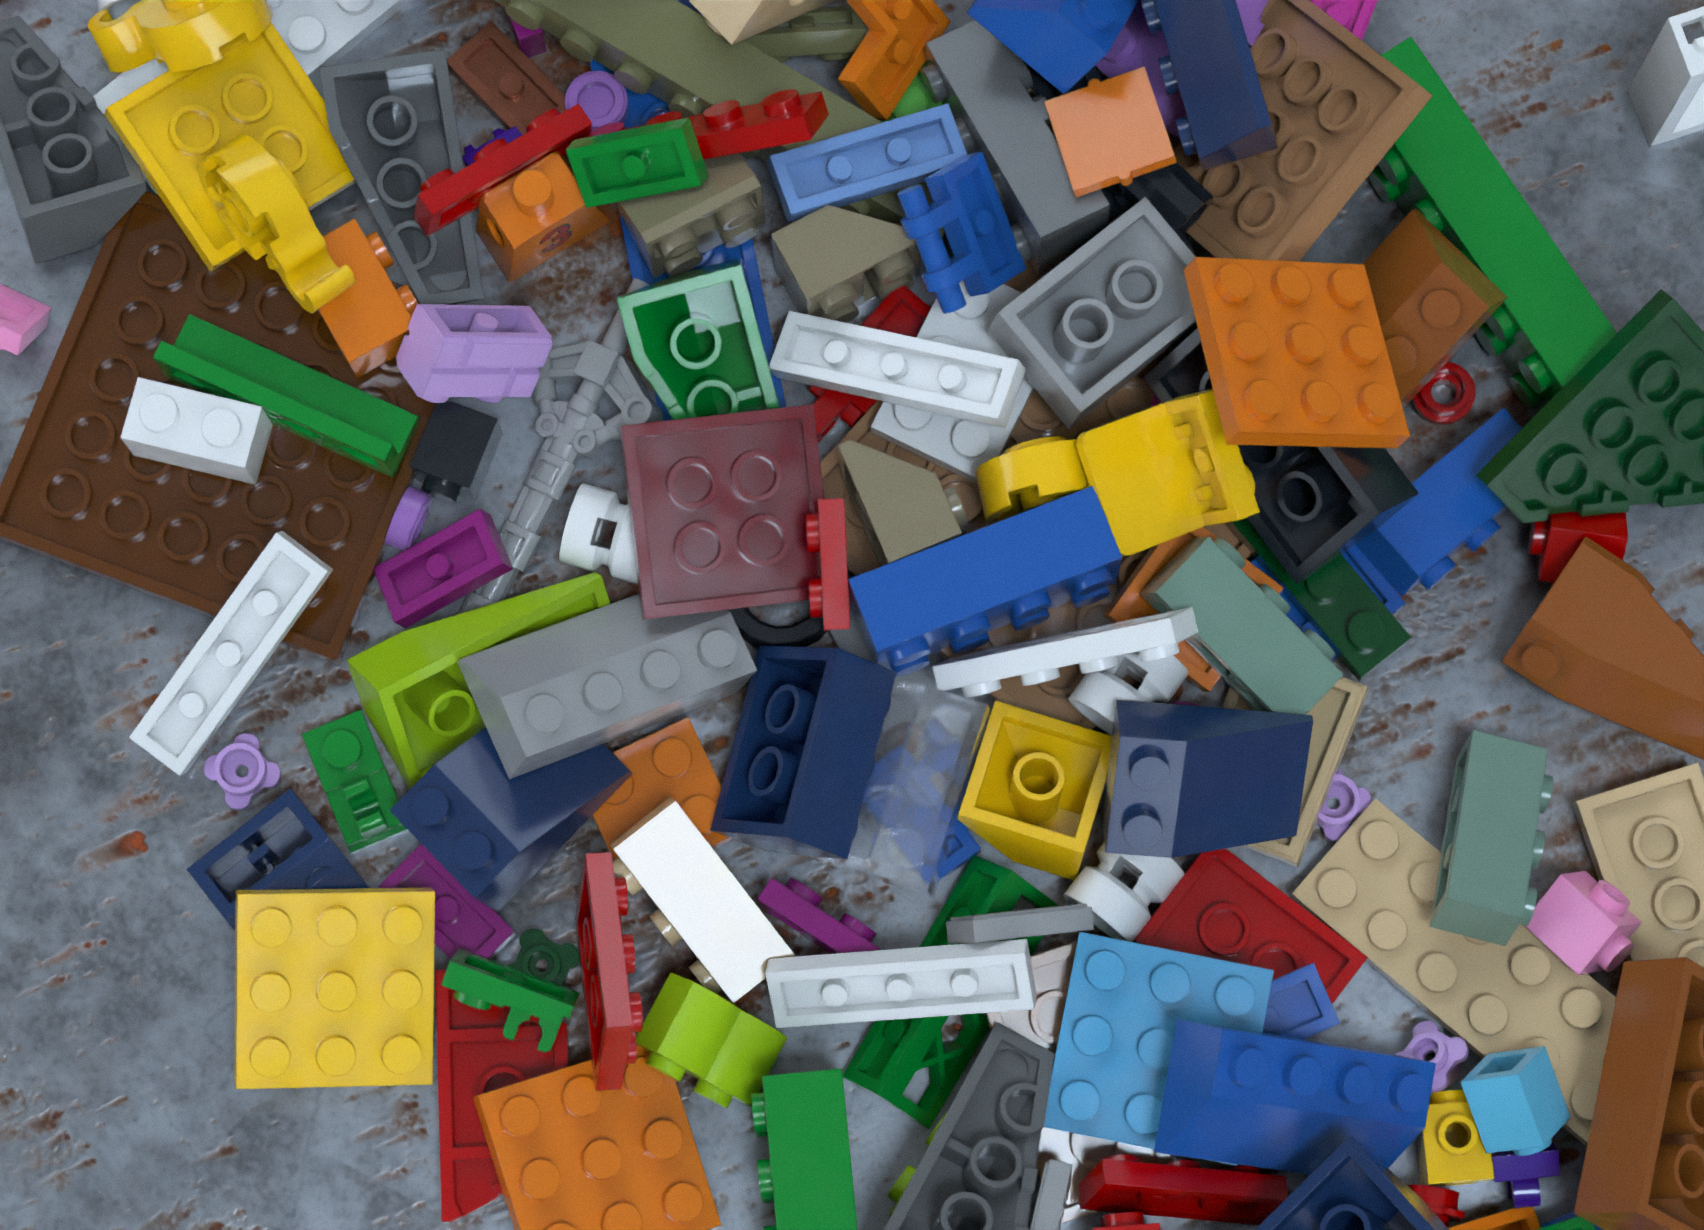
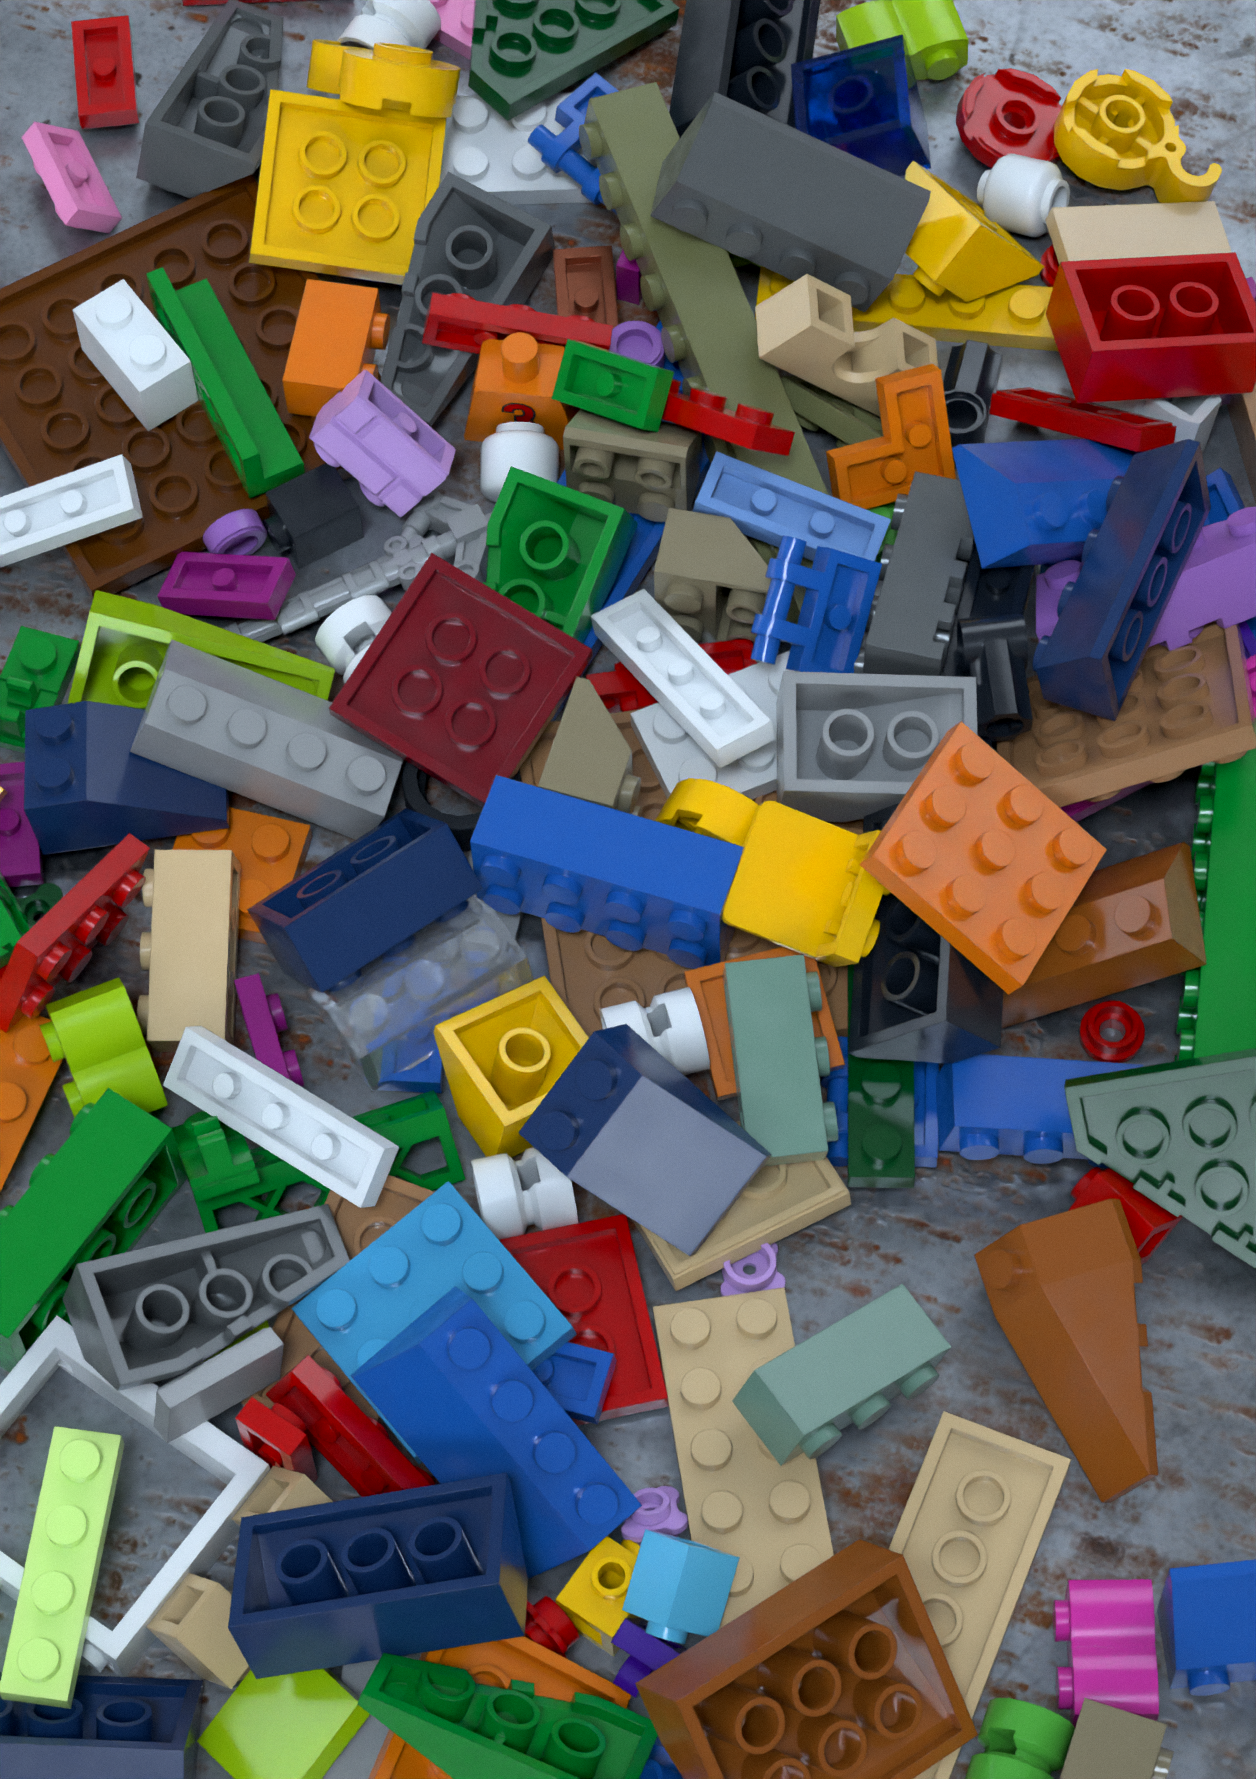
camera: 40 degrees right, 15 degrees down
yellow piece [197,134,355,313] -> none
red plate [806,498,851,631] -> none
white plate [932,607,1198,698] -> none
light grey tile [946,904,1094,944] -> none
orange piece [1044,67,1177,198] -> none
bright pink brick [1526,871,1642,976] -> none
none -> green plate [172,1111,260,1203]
none -> white head [480,422,559,502]

